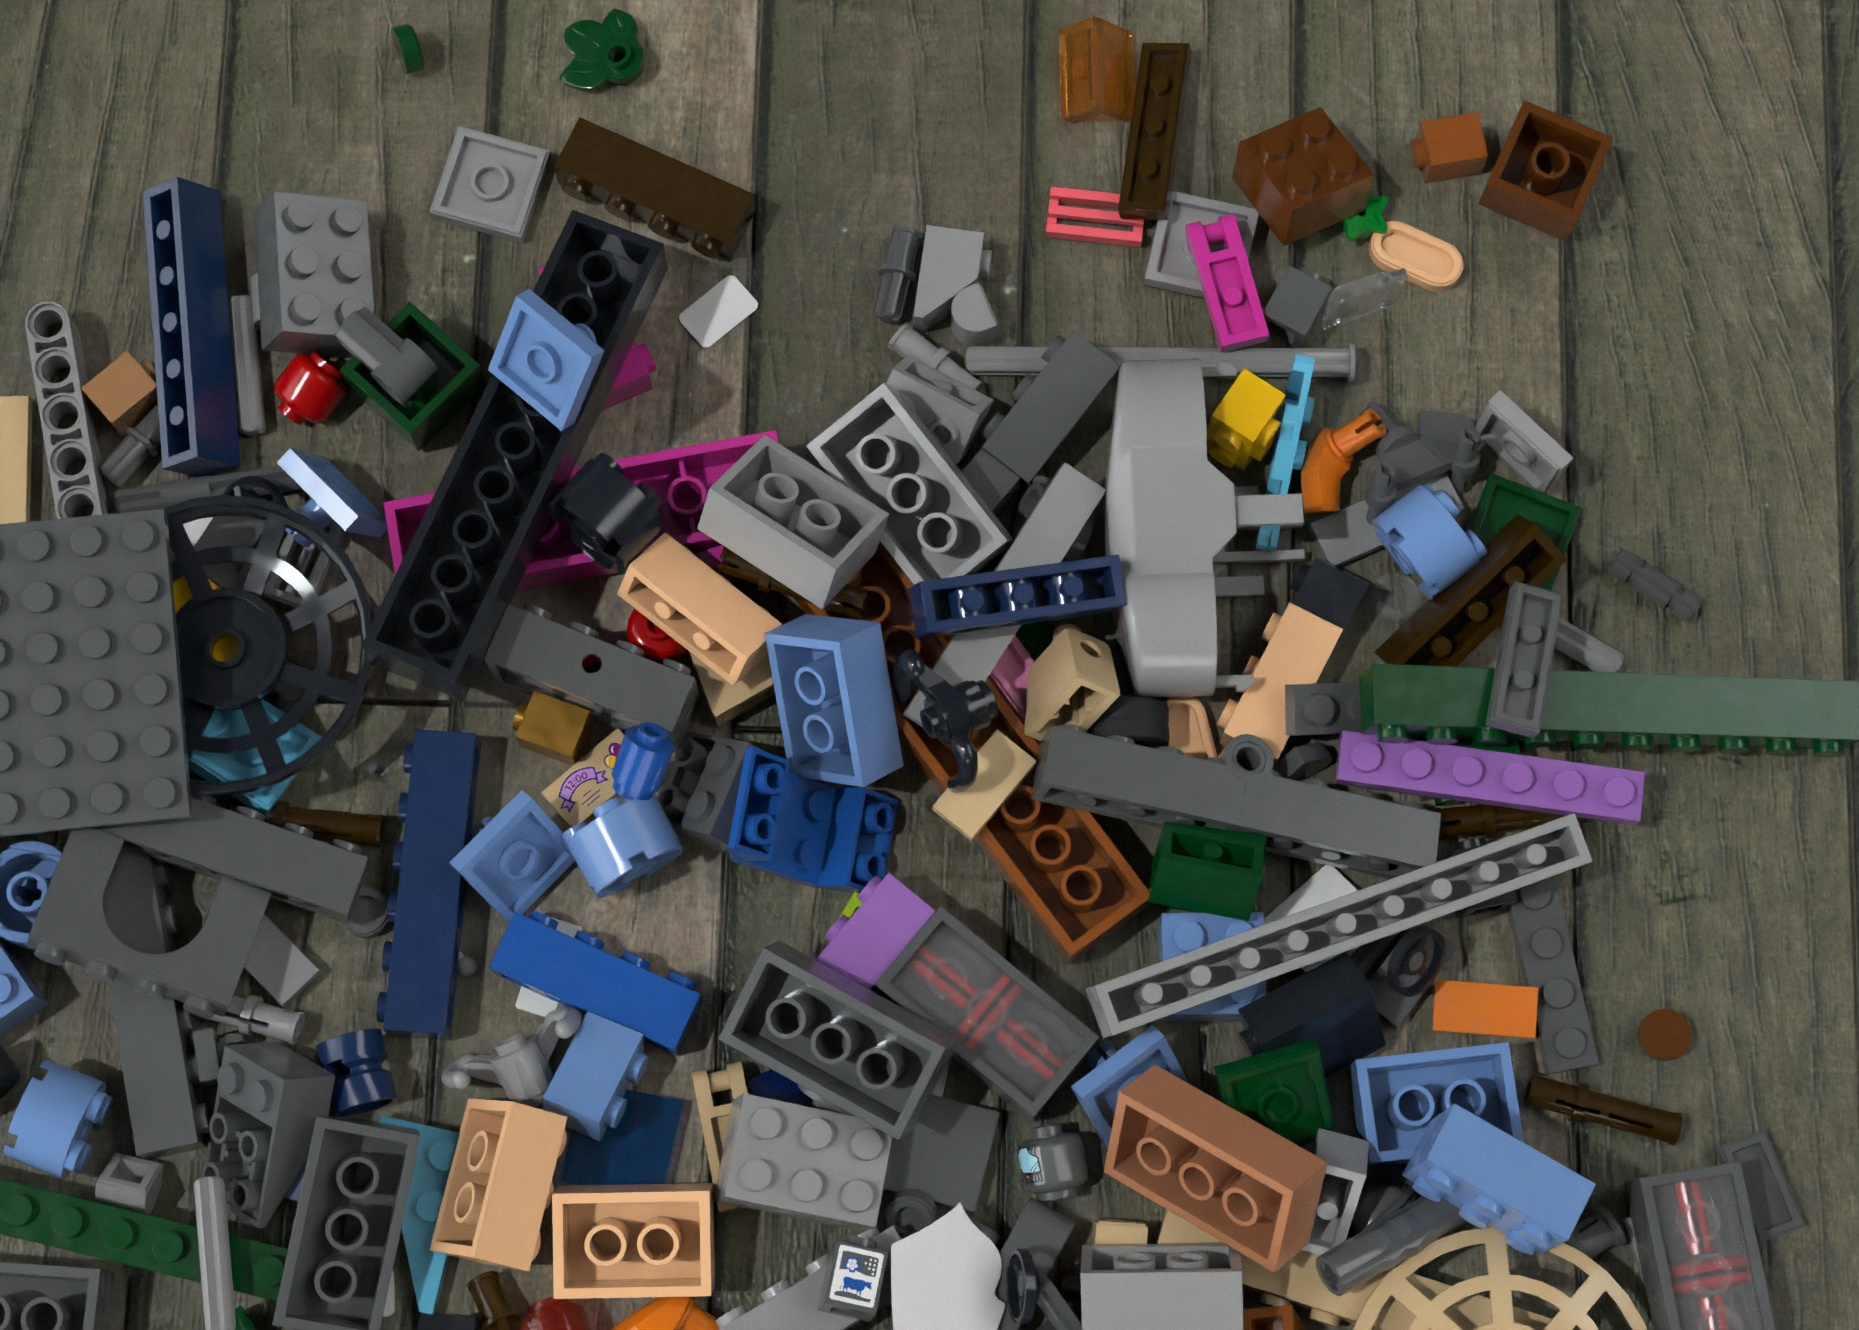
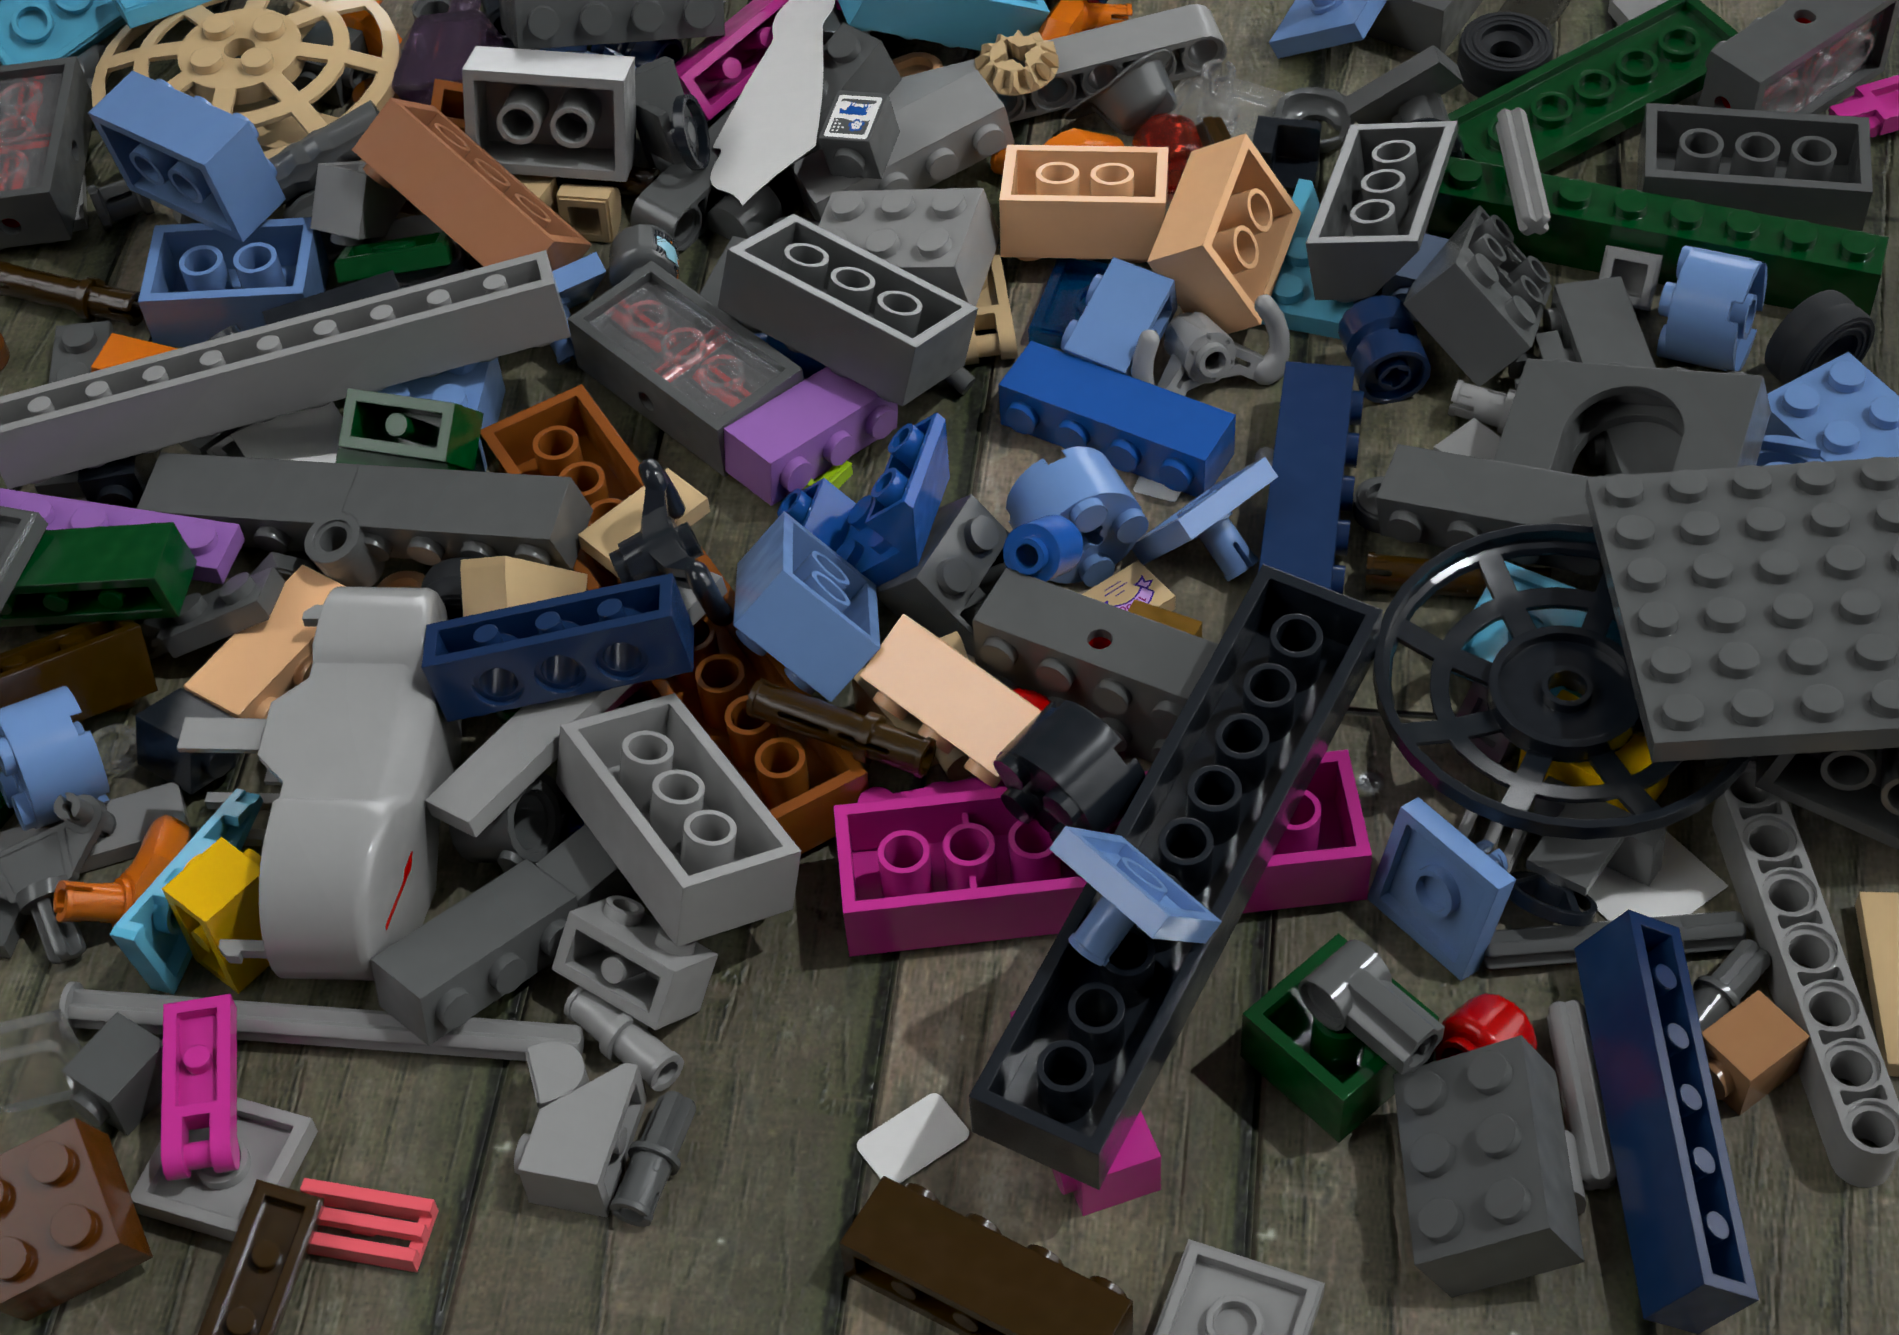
camera: 170 degrees left, 25 degrees down
light grey brick [697,434,889,609] -> none

